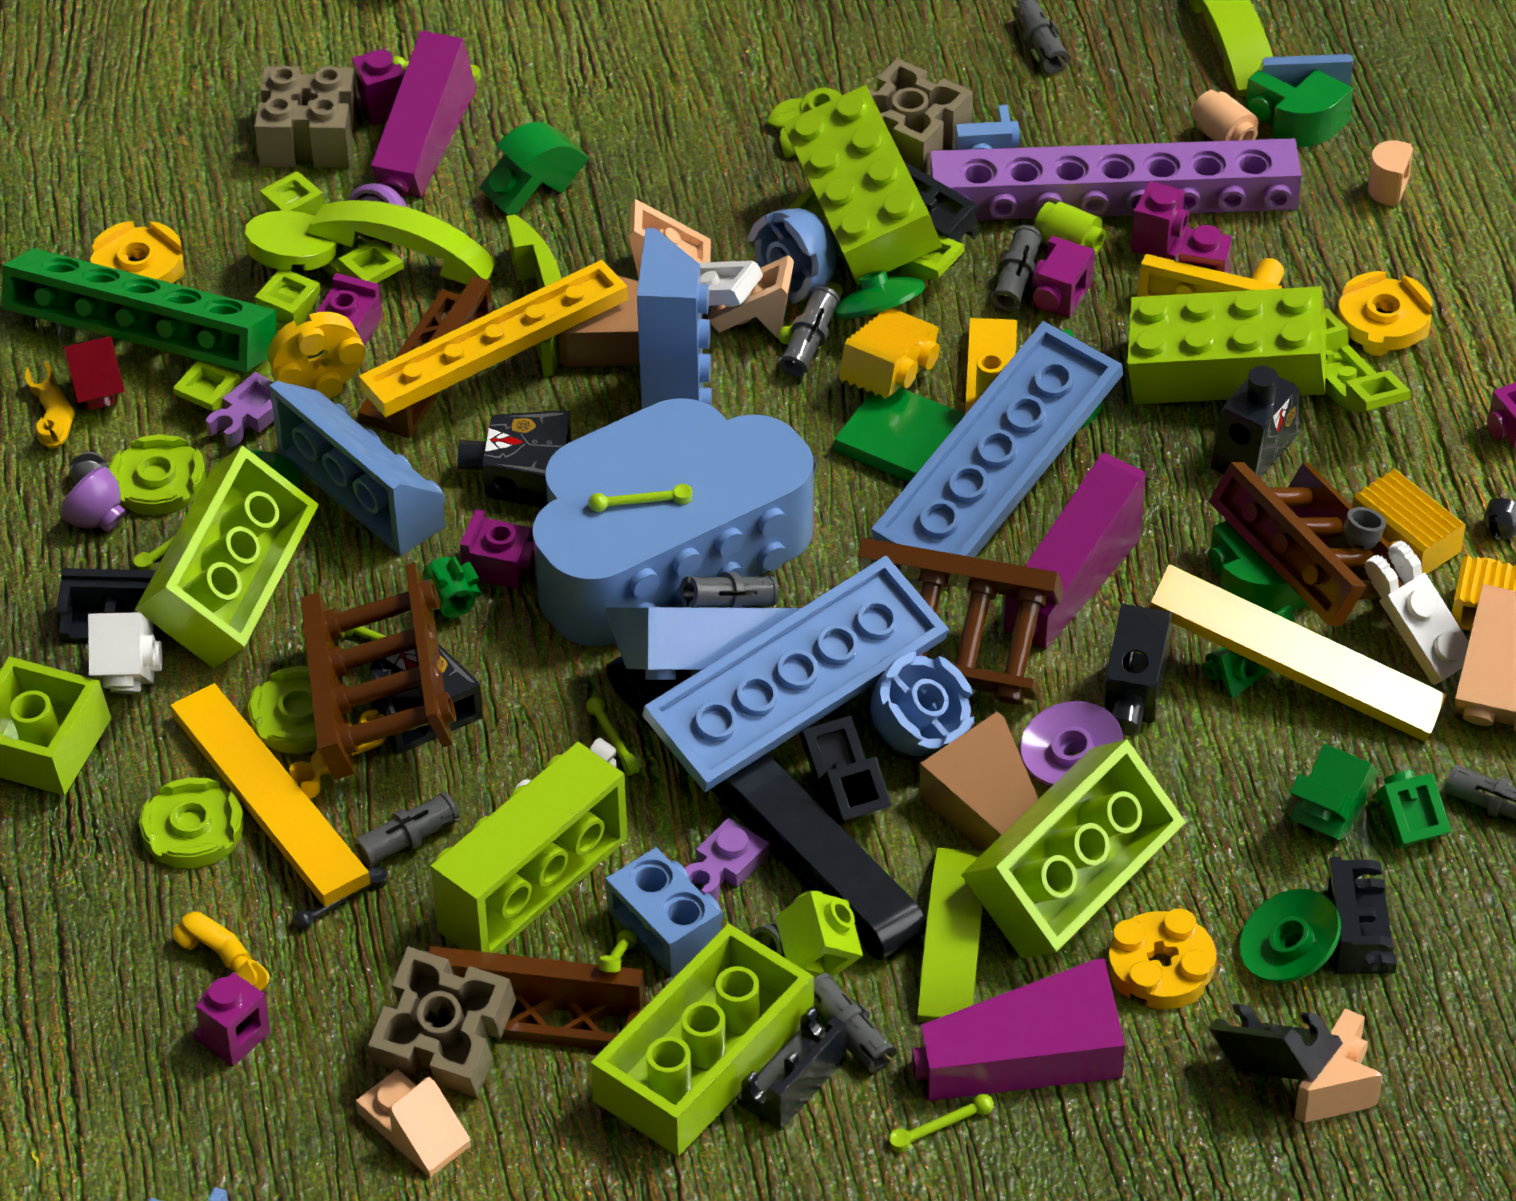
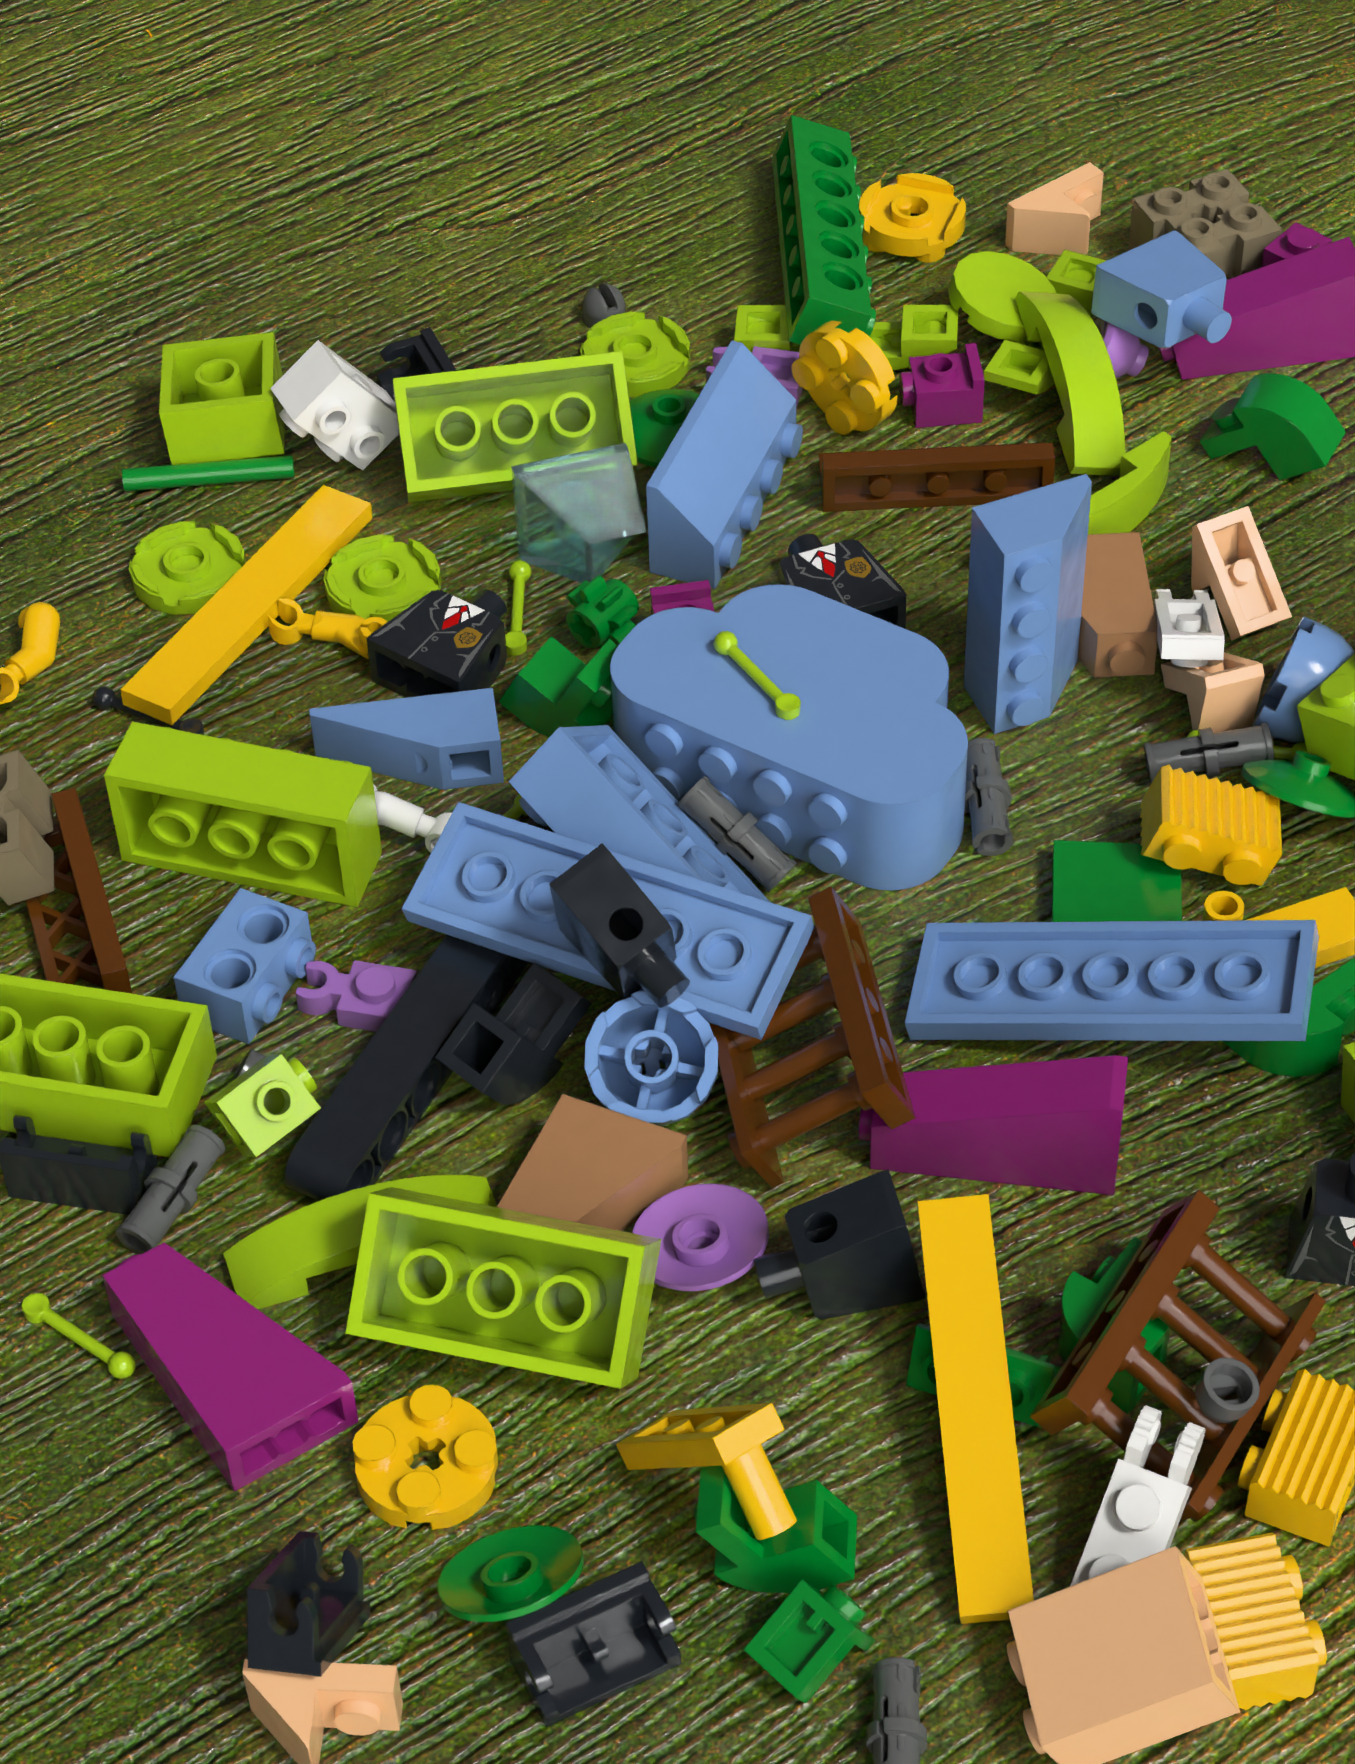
camera: 65 degrees right, 0 degrees up
yellow arm [25,361,75,449] -> none
medium lavender brick [60,467,126,533] -> none
dark red brick [61,336,125,410] -> none
reddish brown fence [300,562,456,780] -> none
dark grey pin [353,792,460,868] -> none
yellow plate [359,260,628,417] -> none
lime hinge [599,929,637,972] -> none
none -> green bar [122,455,295,491]
none -> medium blue slope [309,688,504,790]
none -> green brick [499,636,618,737]
none -> clear light blue slope [511,443,646,583]
none -> black torso [549,843,690,1008]
none -> yellow piece [616,1403,797,1540]
none -> light nougat slope [1005,162,1104,255]
none -> medium blue torso [1091,230,1232,348]

